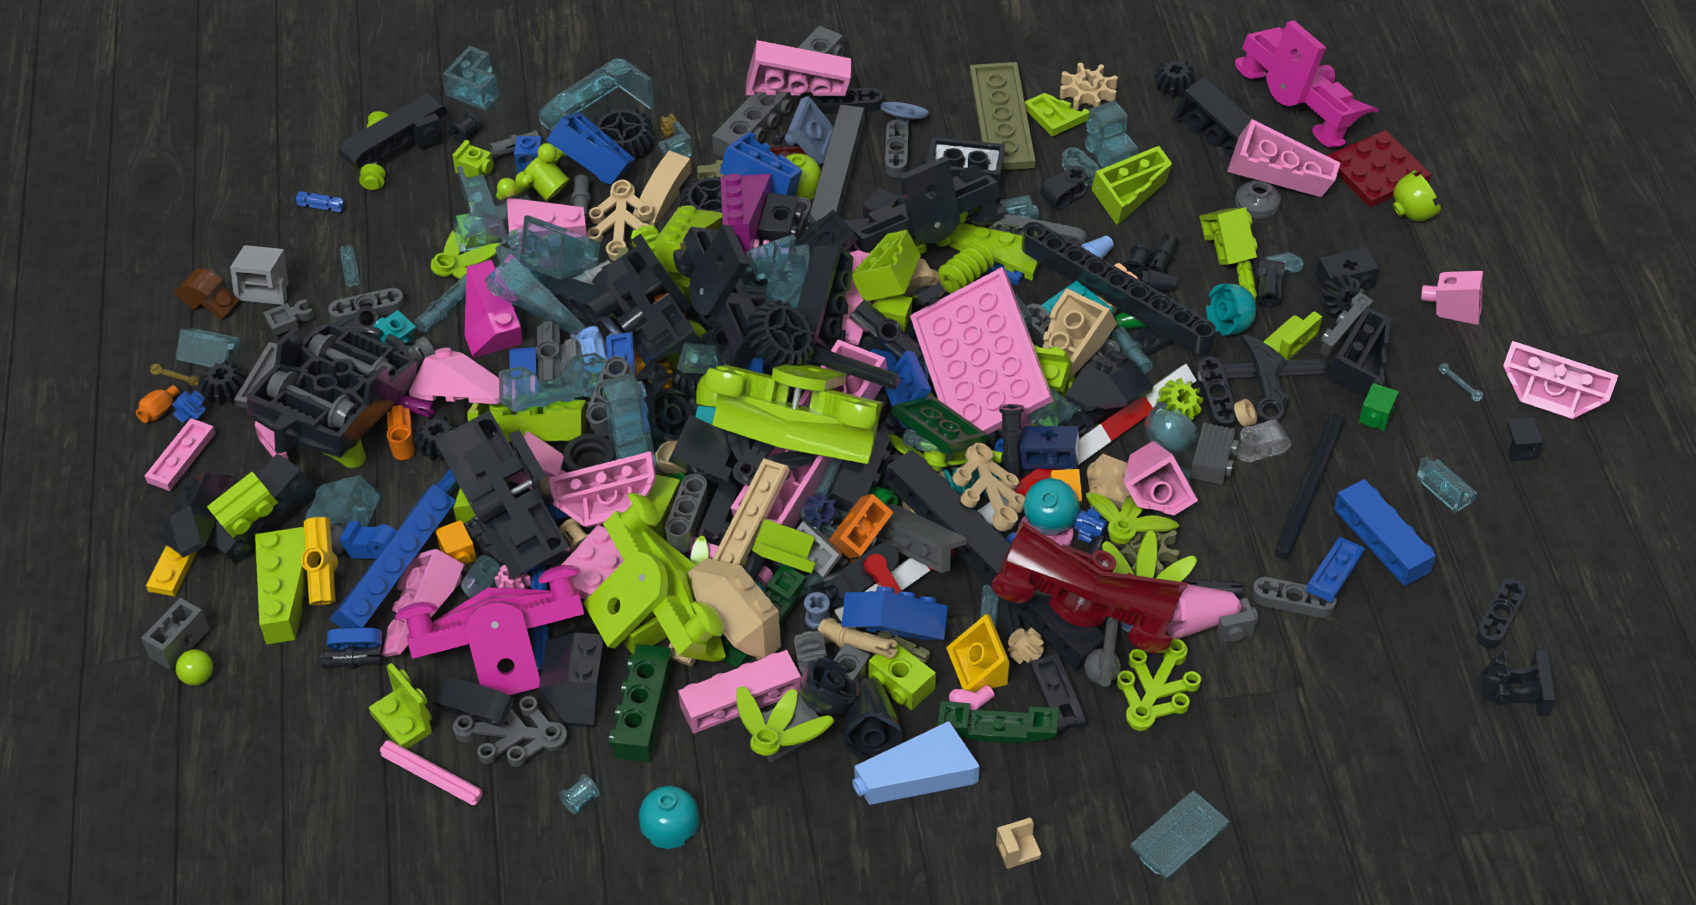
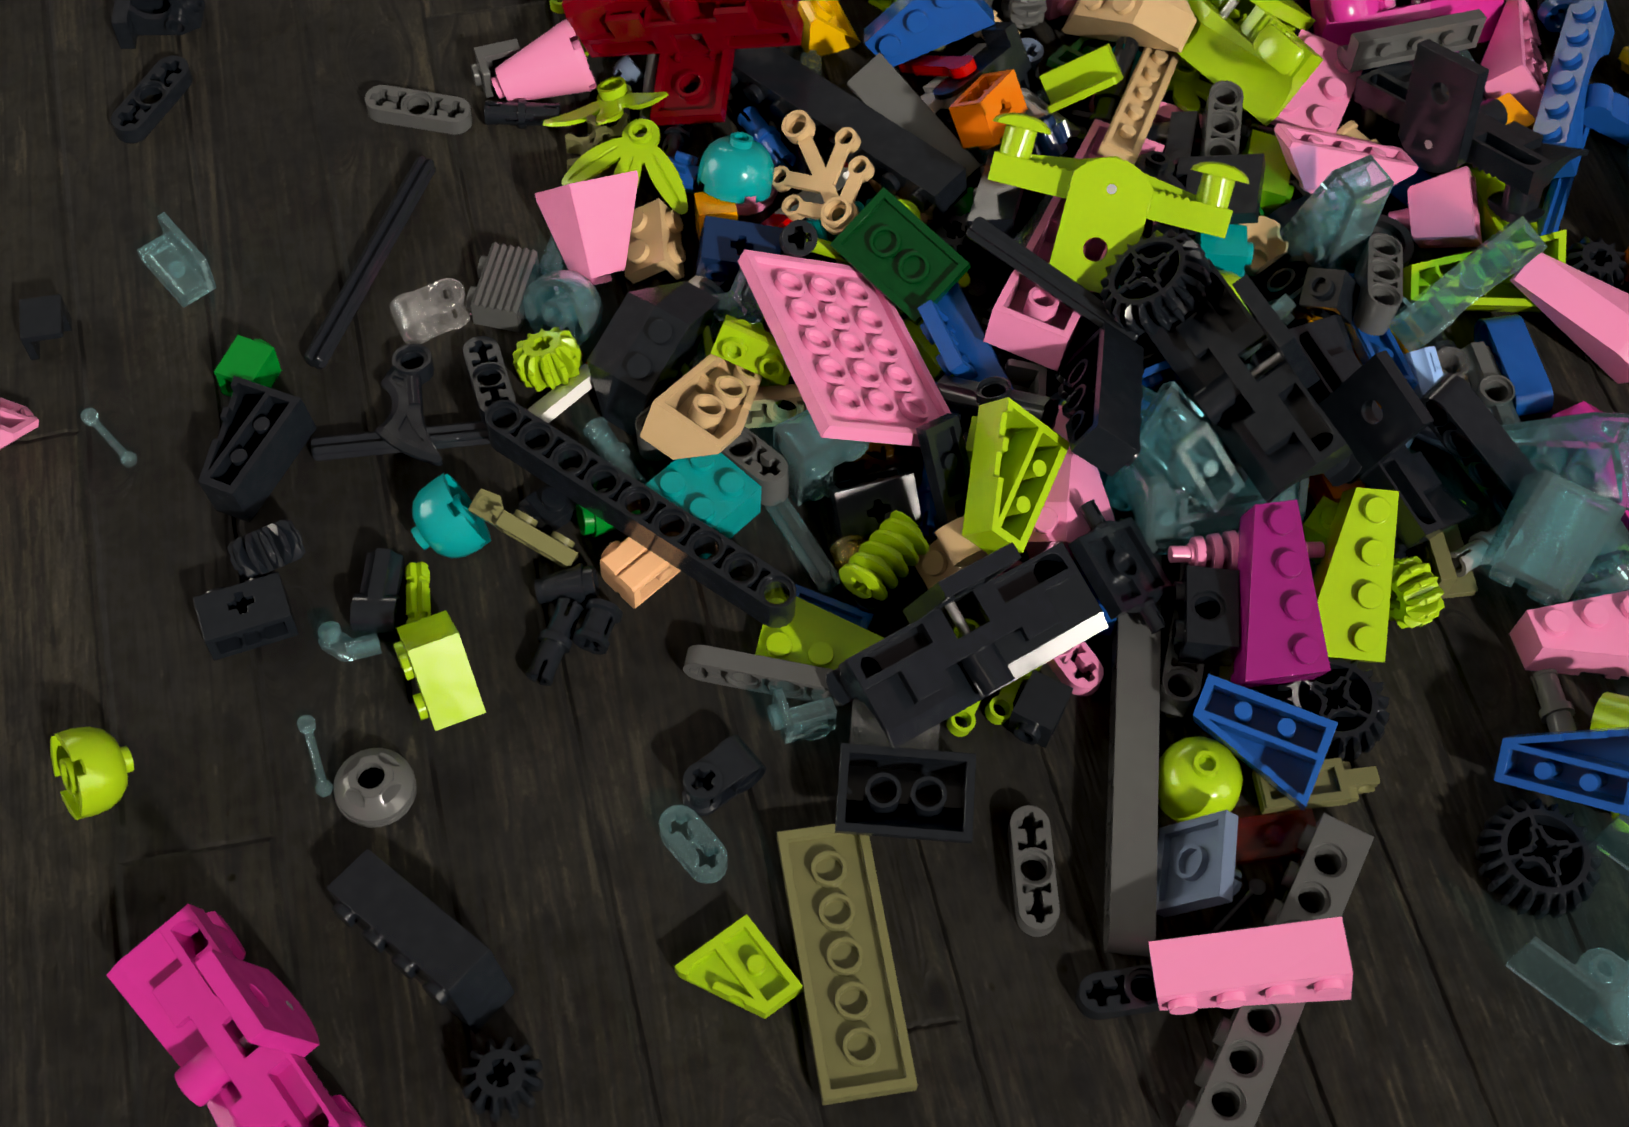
camera: 170 degrees right, 10 degrees up
tan plant [587,180,654,261] -> none
tan slope [633,151,692,226] -> none
clear light blue panel [658,121,692,157] -> none
clear yellow bush [659,113,679,137] -> none
sand blue dish [880,102,929,124] -> none
tan gear [1060,63,1118,112] -> none
light blue cone [1081,236,1114,259] -> none
clear light blue brick [1085,100,1138,168] -> none
lime wedge [1091,146,1172,225] -> none
bright pink wedge [1227,119,1340,197] -> none
tan tile [1234,399,1257,427] -> none
lime panel [1264,311,1322,360] -> none
blue tile [1306,537,1365,603] -> none
dark grey hinge [1319,292,1373,358] -> none
dark red plate [1327,130,1431,208] -> none
blue brick [1334,479,1436,586] -> none
bright pink torso [1421,271,1483,325] -> none
none -> clear light blue hinge [297,715,333,797]
none -> olive hinge [468,488,578,569]
none -> dark grey hinge [1337,9,1487,72]

